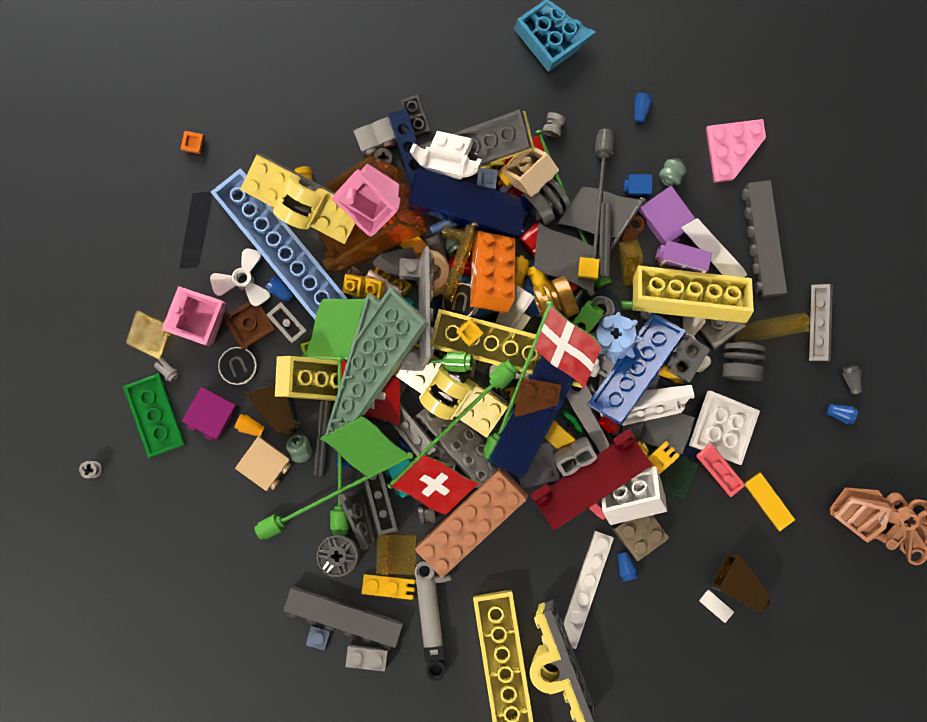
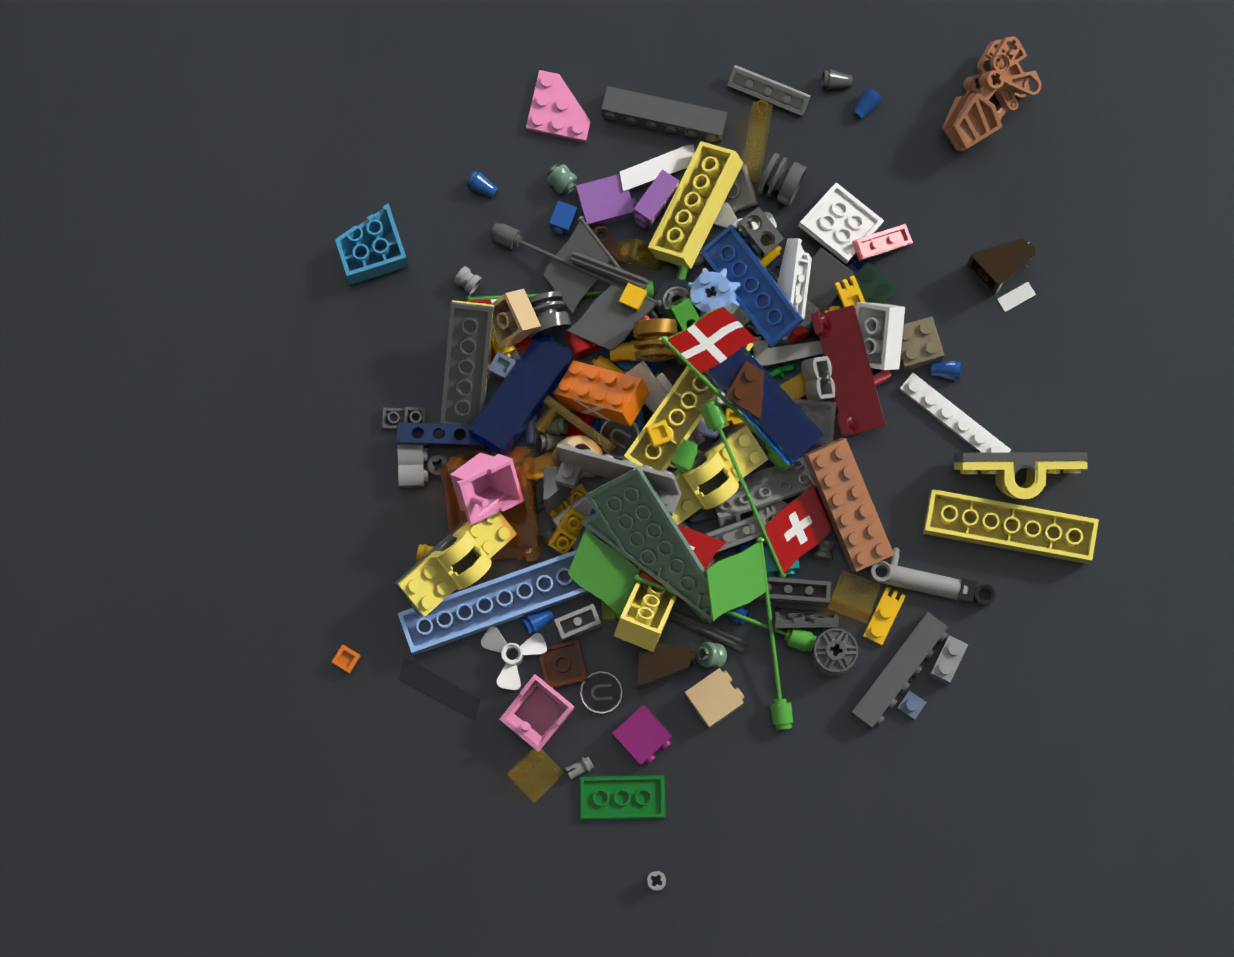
camera: 70 degrees left, 5 degrees down
light orange cone [234,414,265,437] -> none
white plate [410,131,482,179] -> none
yellow tile [744,473,795,531] -> none

